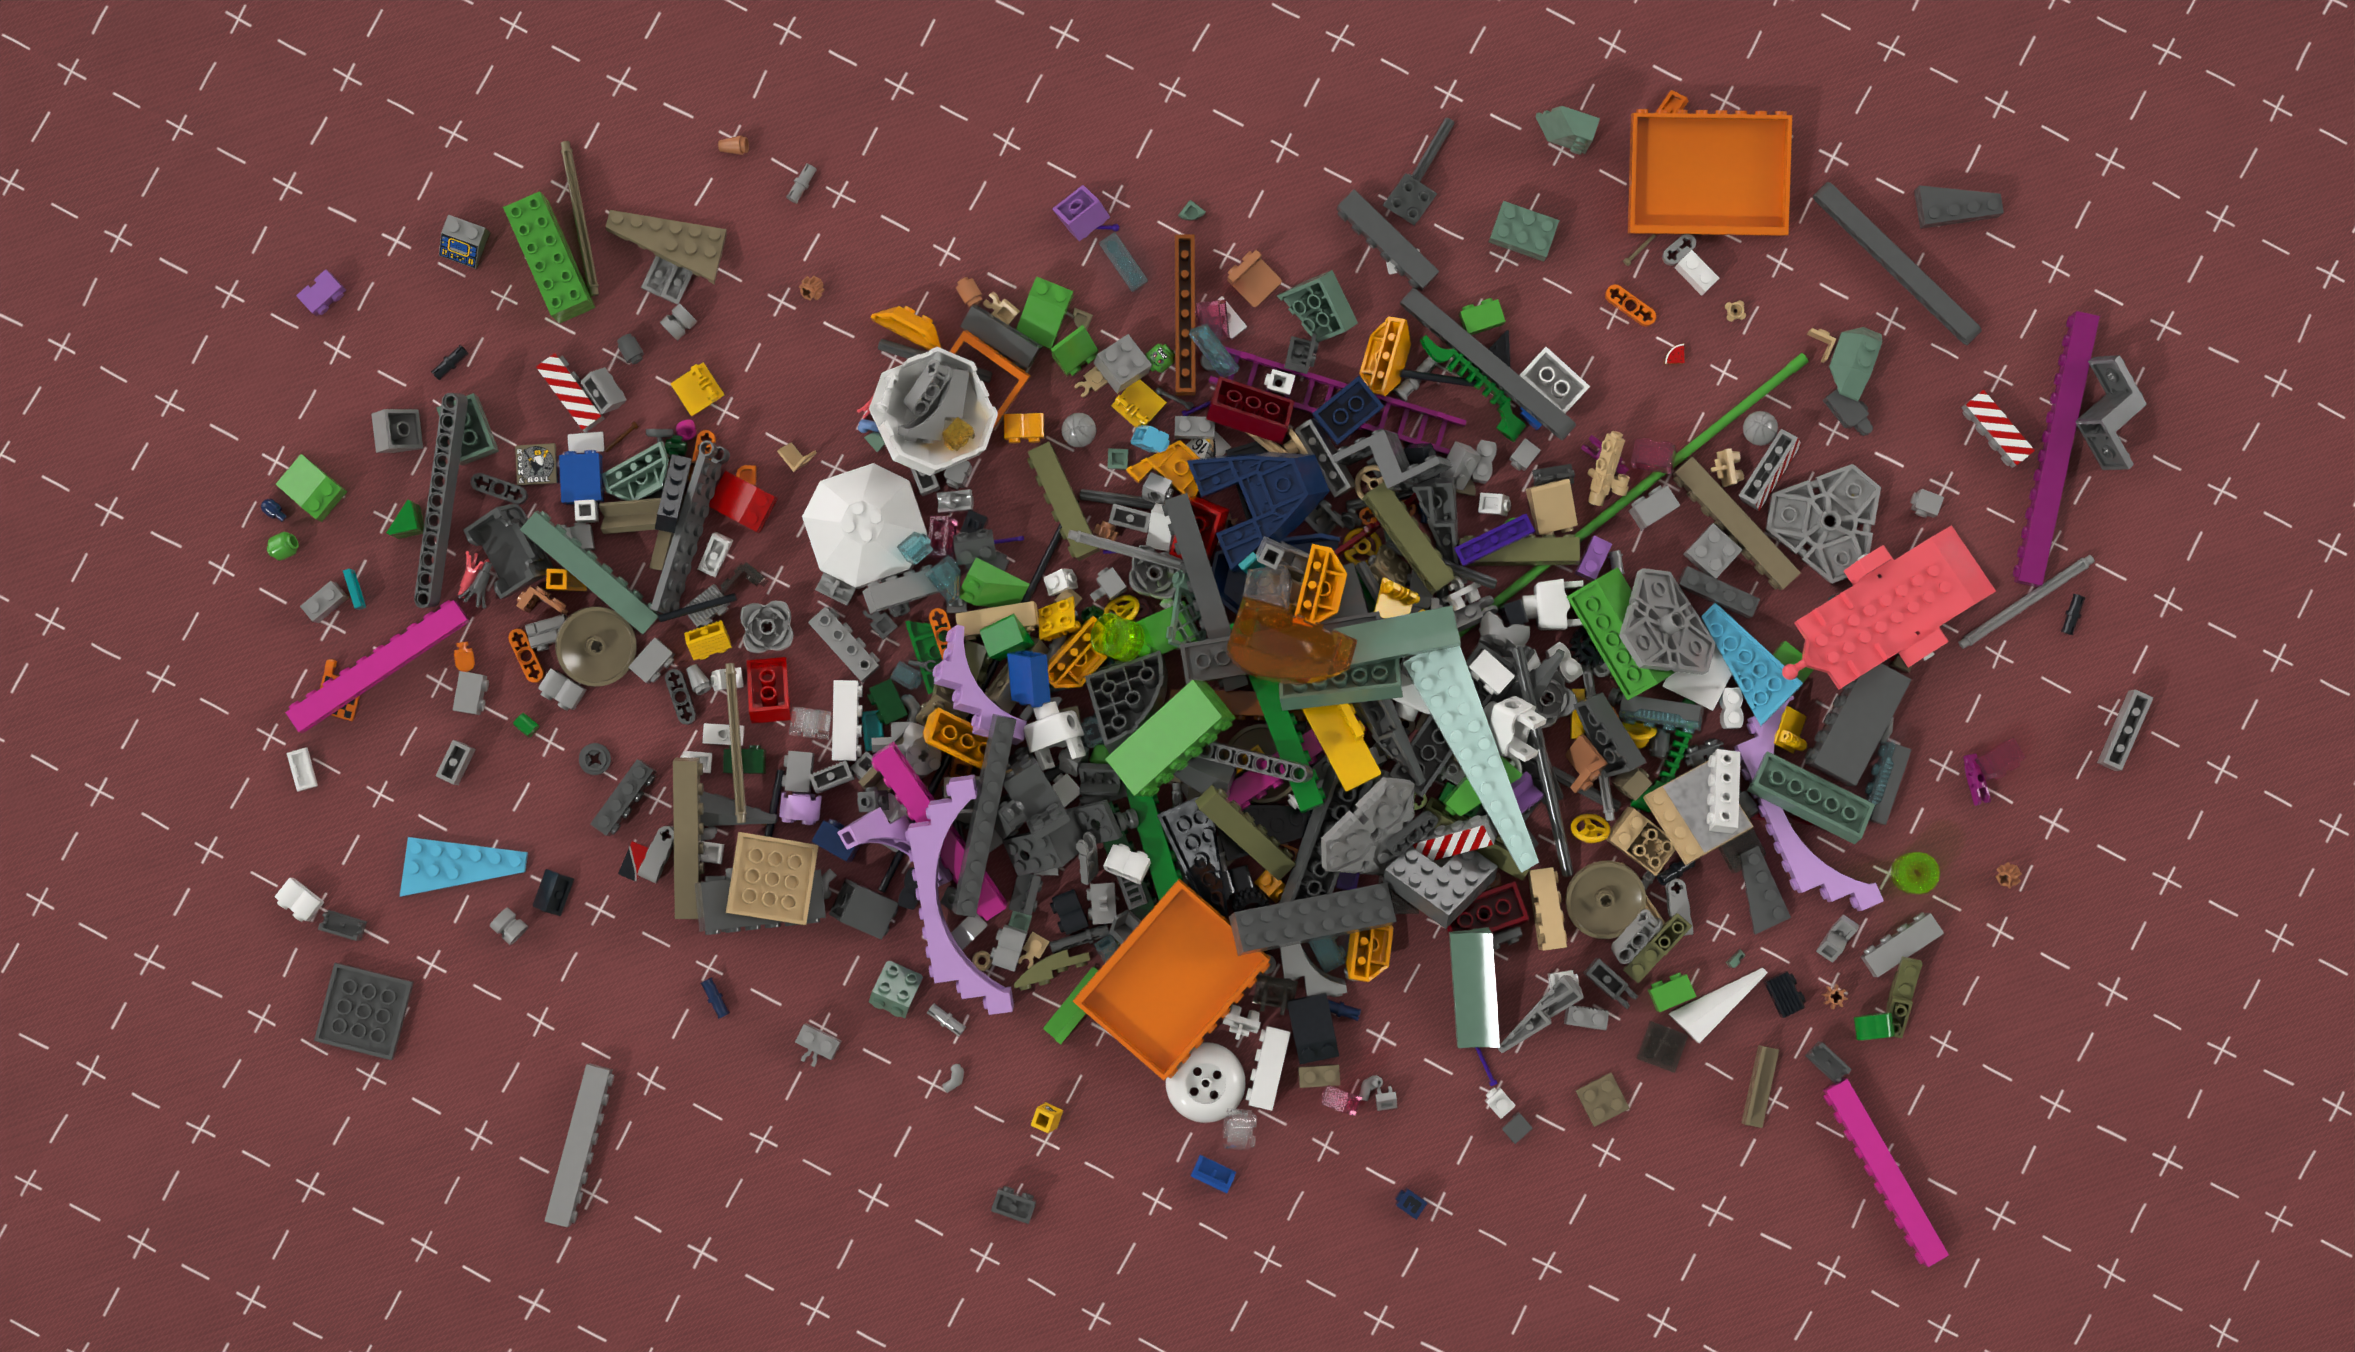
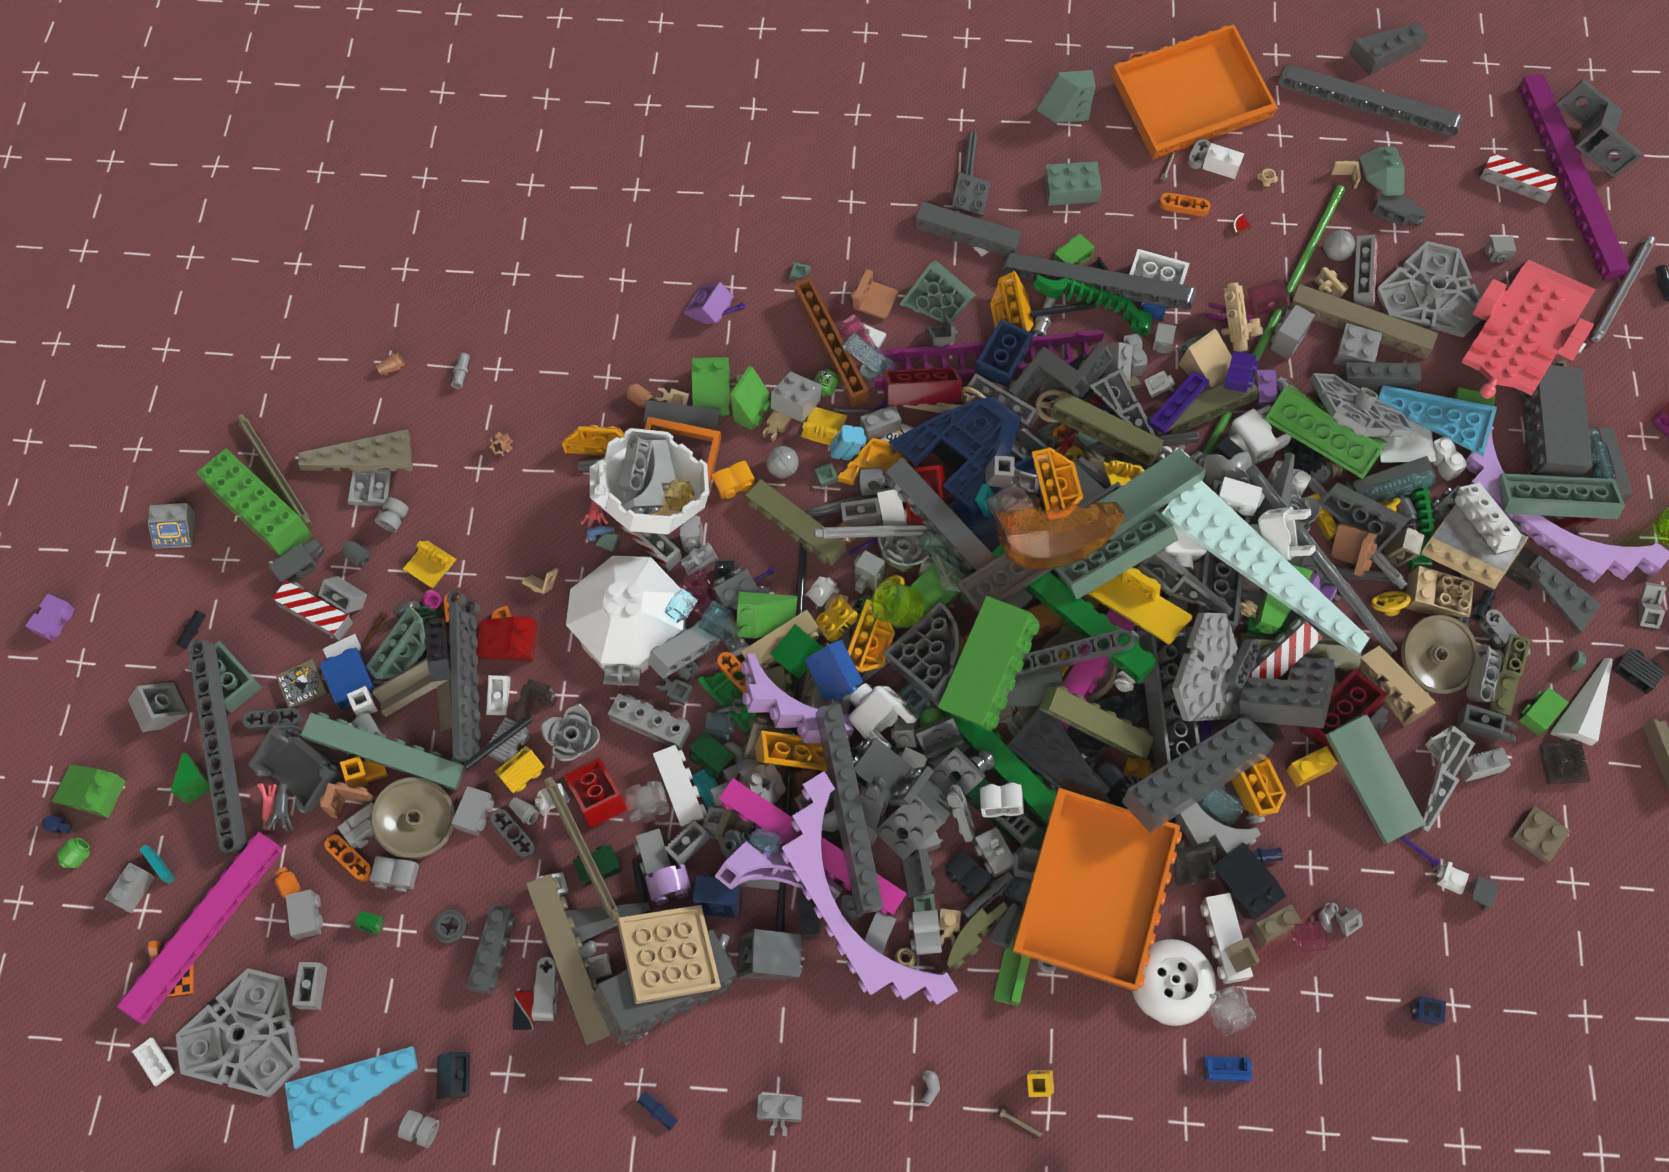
camera: 20 degrees left, 20 degrees down
white plate [703,723,744,746] -> none
sand green bracket [869,961,923,1018] -> none
light grey pin [927,1003,966,1037] -> none
clear light blue plate [1099,232,1148,292] -> none
white hips [1222,1005,1261,1040] -> none
white brick [1264,369,1295,397] -> none
yellow hinge [1774,706,1807,754] -> none
none -> light grey plate [175,968,301,1098]
none -> dark grey hinge [268,540,324,584]
none -> clear light blue brick [749,828,782,854]
none -> dark grey slope [988,903,1023,949]
none -> dark tan piece [999,1108,1042,1138]
none -> dark purple brick [1224,351,1259,393]
none -> dark tan panel [1225,937,1260,973]
none -> tan plate [1239,600,1258,618]
none -> yellow brick [1286,746,1337,787]

